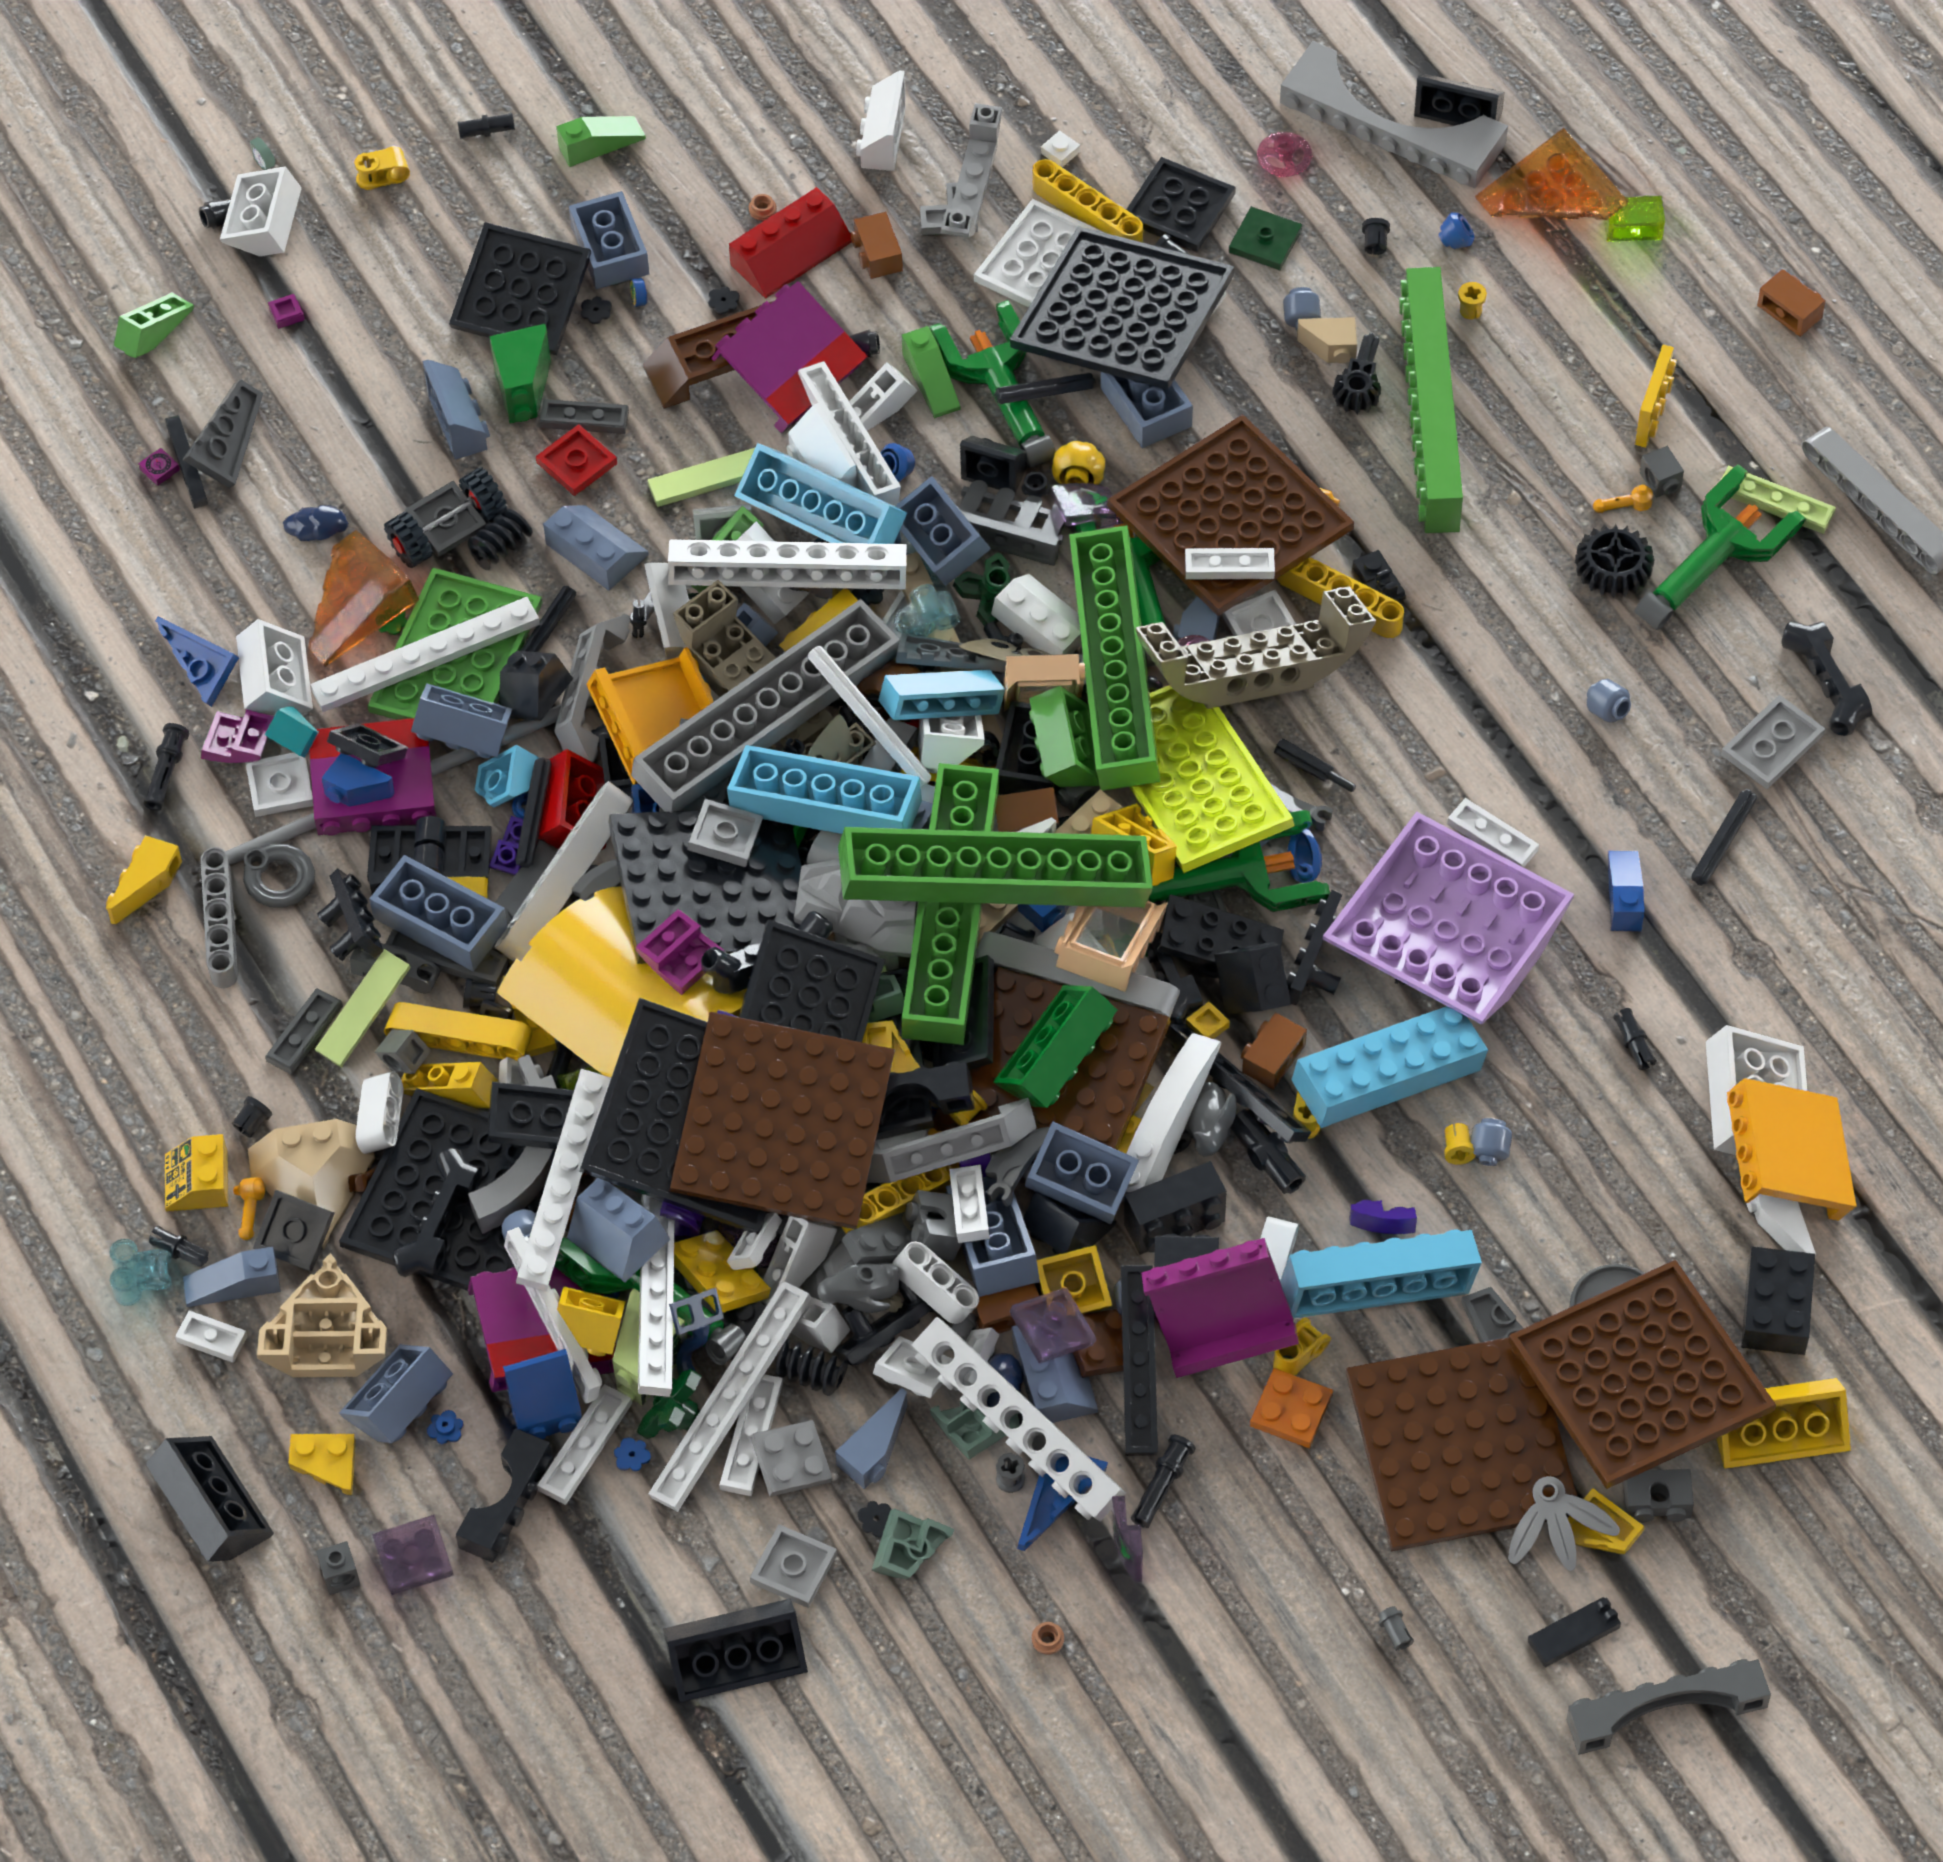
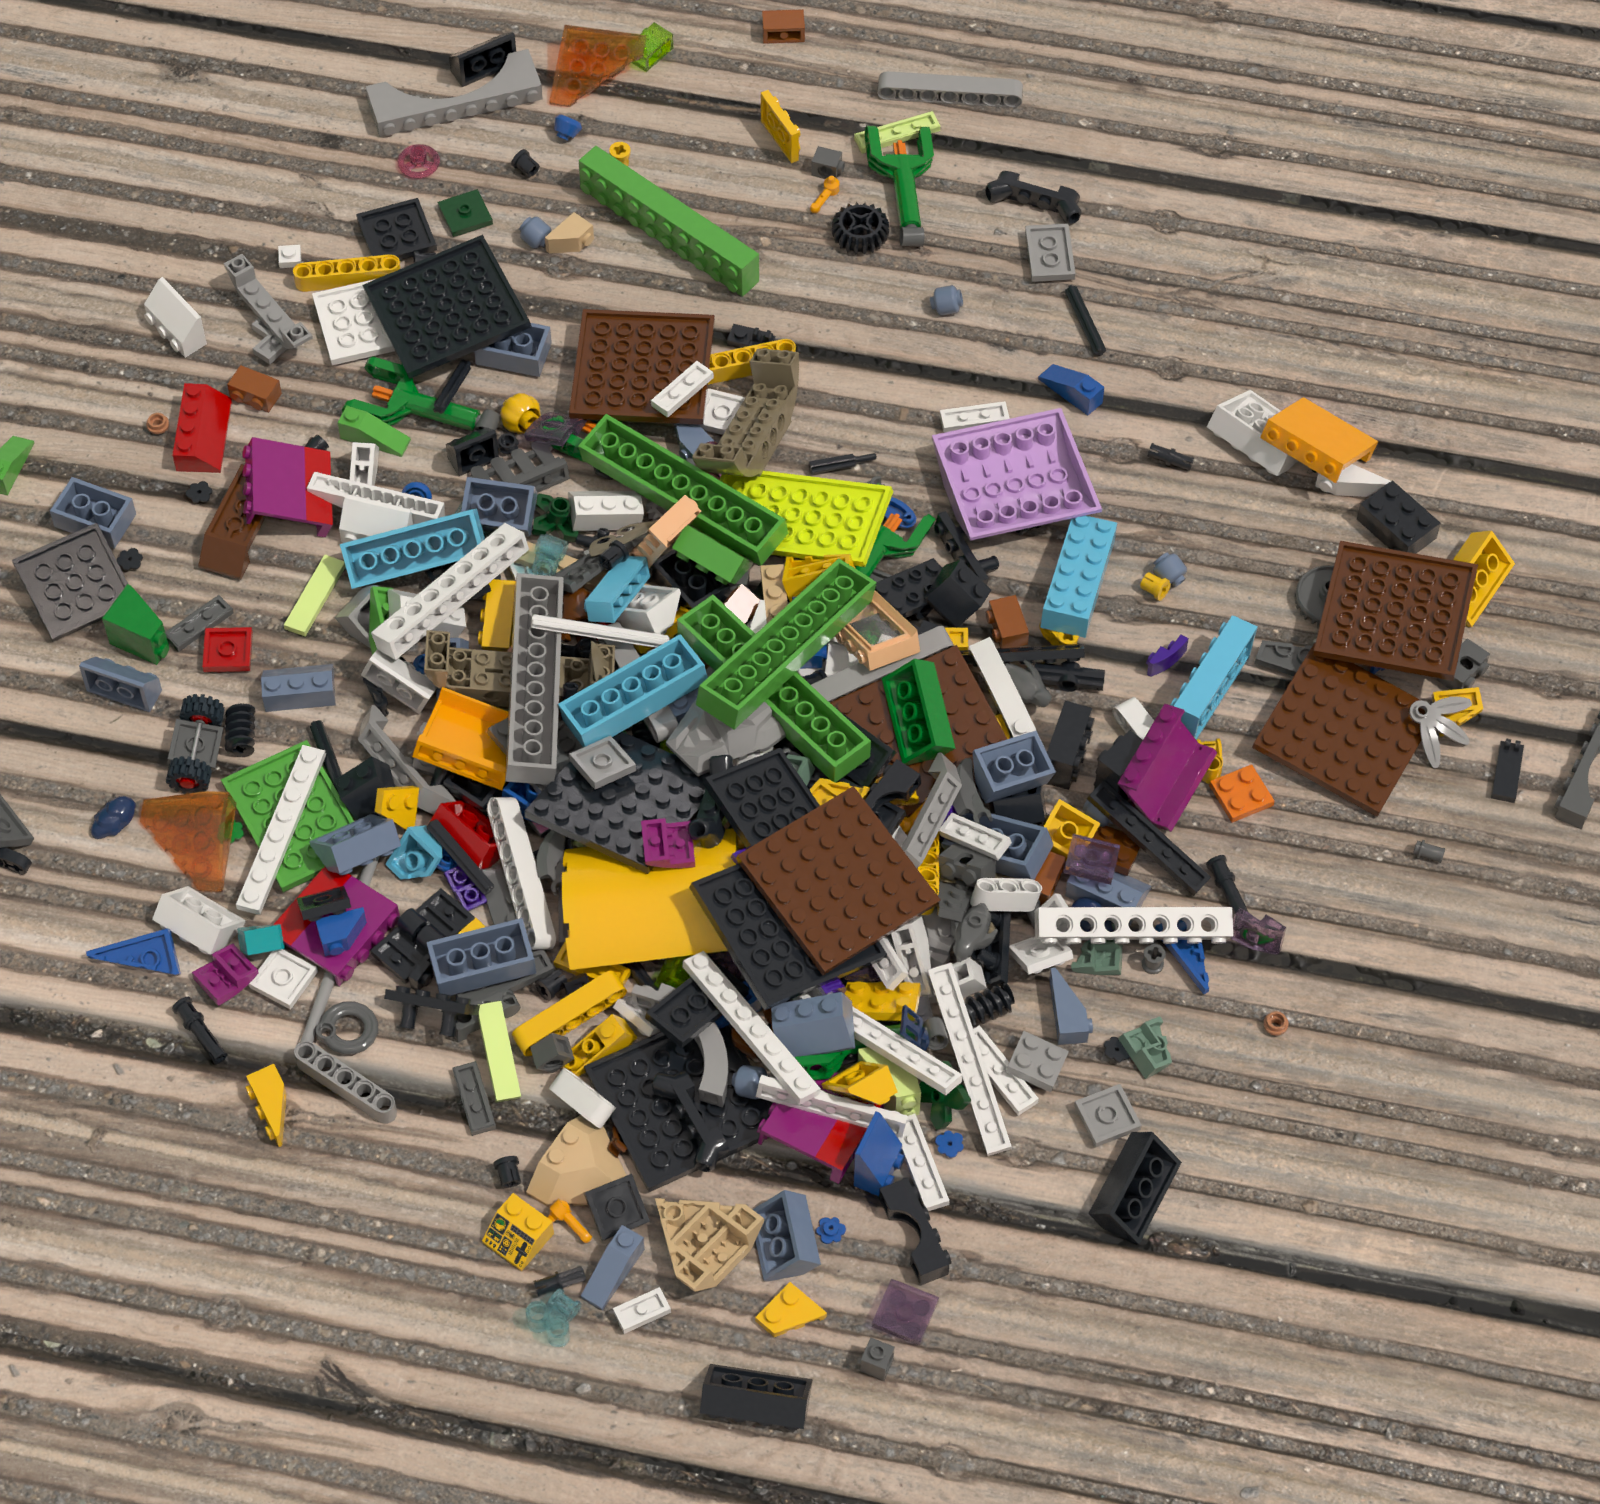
camera: 50 degrees left, 0 degrees up
blue tile [630,278,647,307] -> none
black gear [1332,333,1381,415] -> none
none -> yellow wing [375,786,419,831]
none -> black bush [598,540,629,570]

